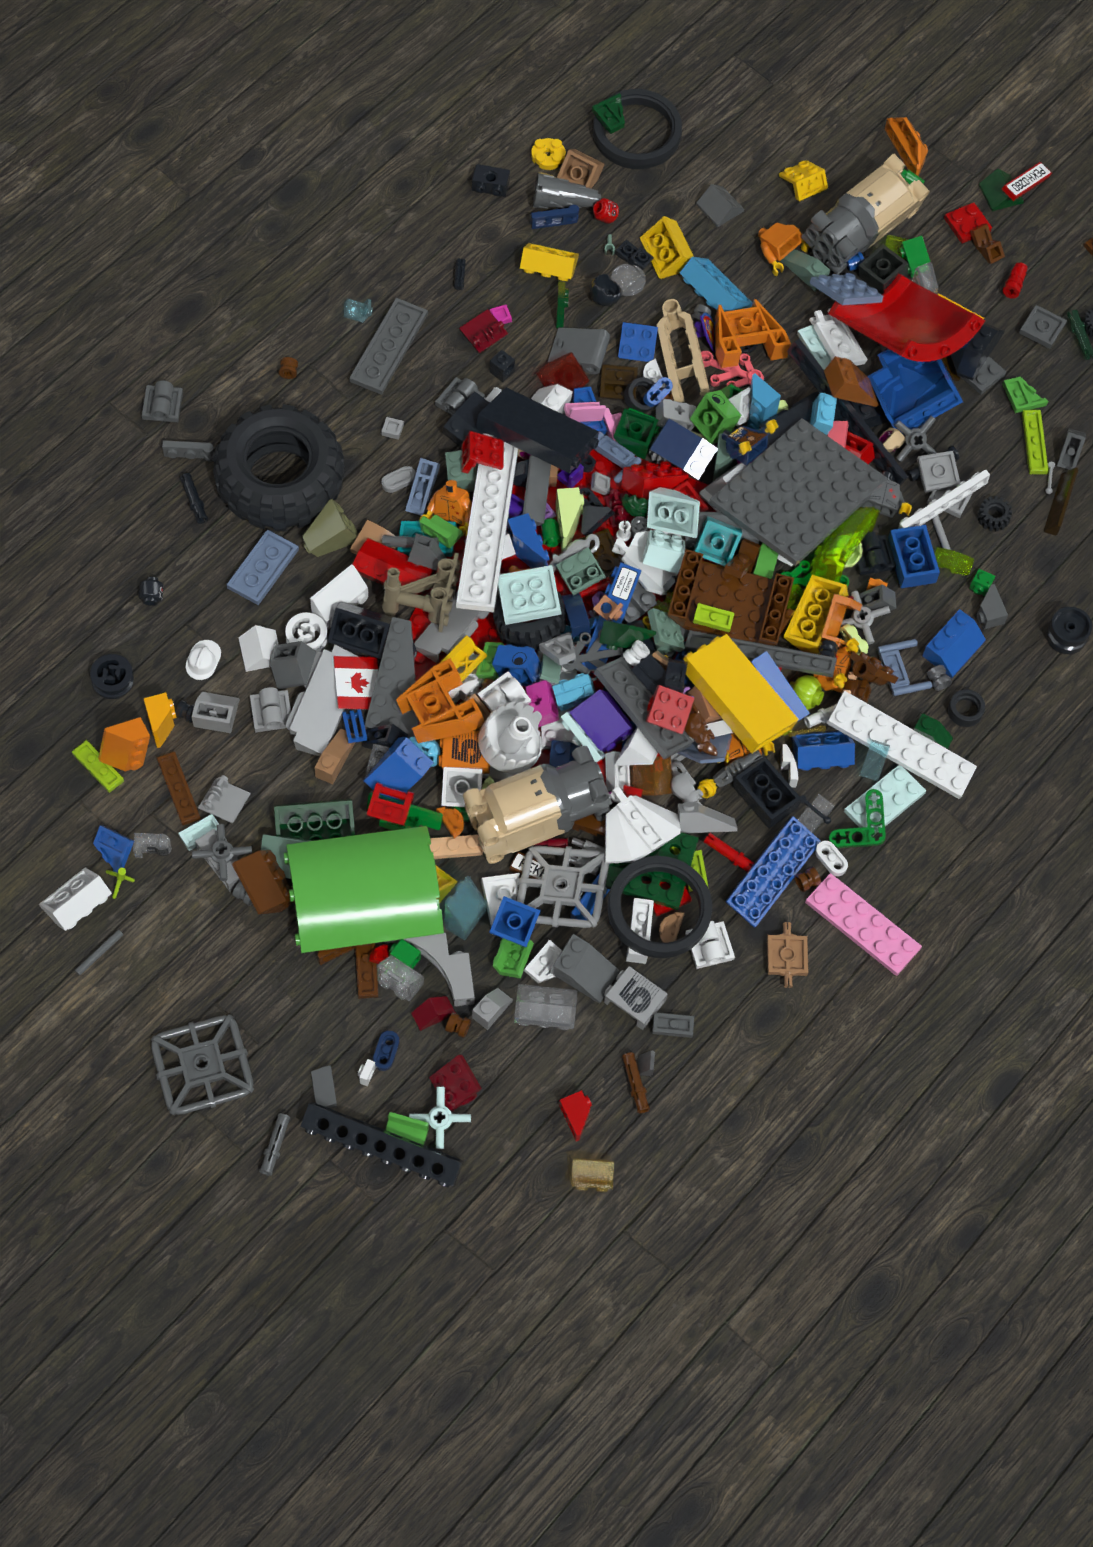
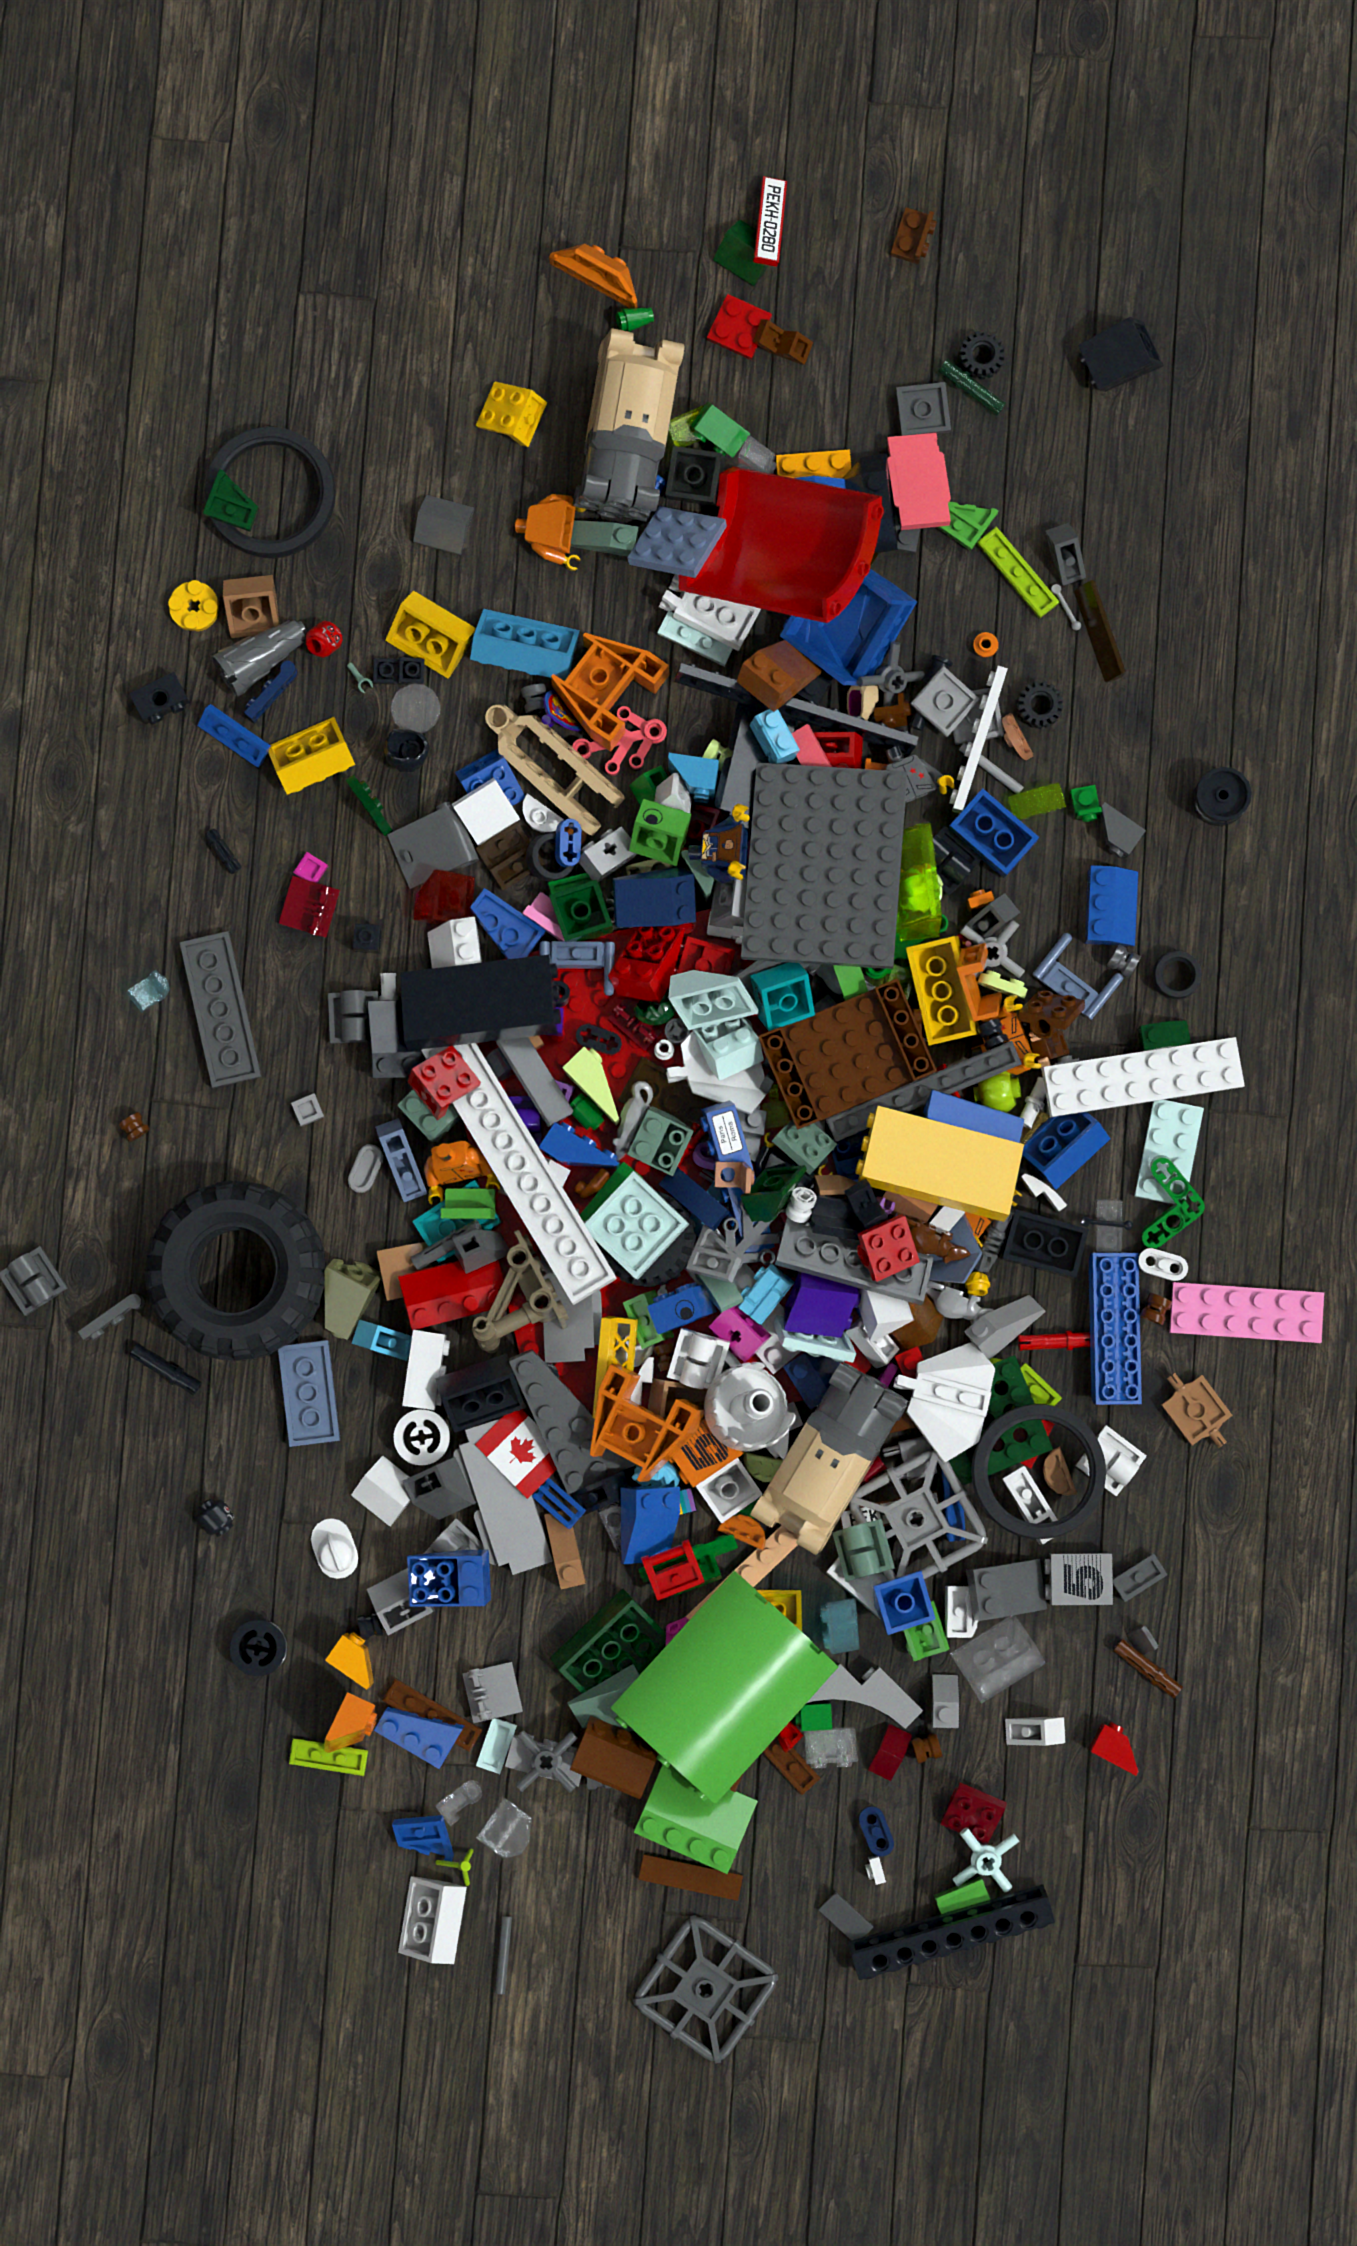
camera: 30 degrees left, 20 degrees up
dark grey pin [259,1113,290,1176] -> none
bright pink panel [564,402,606,422] -> none
clear yellow bracket [571,1158,614,1192] -> none
black slope [581,506,615,536] -> none
light grey tile [591,472,611,496] -> none
lime plate [693,603,734,632] -> none
reddish brown bracket [724,539,761,579] -> none
clear light blue tile [860,739,890,781] -> none
red axle [1002,263,1028,299] -> none
none -> blue plate [197,704,271,767]
none -> medium azure slope [352,1320,412,1361]
none -> blue wing [374,1707,465,1769]
none -> blue slope [407,1550,491,1607]
none -> white tile [452,778,520,846]
none -> clear slope [476,1798,532,1859]
none -> bright green slope [634,1765,758,1874]
none -> reddish brown tile [638,1854,743,1901]
none -> tile [679,1487,698,1516]
none -> sand green plate [832,1519,895,1582]
none -> reddish brown bracket [874,693,911,729]
none -> coral piece [887,433,951,530]
none -> orange plate [973,632,998,658]
none -> nougat plate [1002,713,1033,760]
none -> white slope [1005,1717,1065,1746]

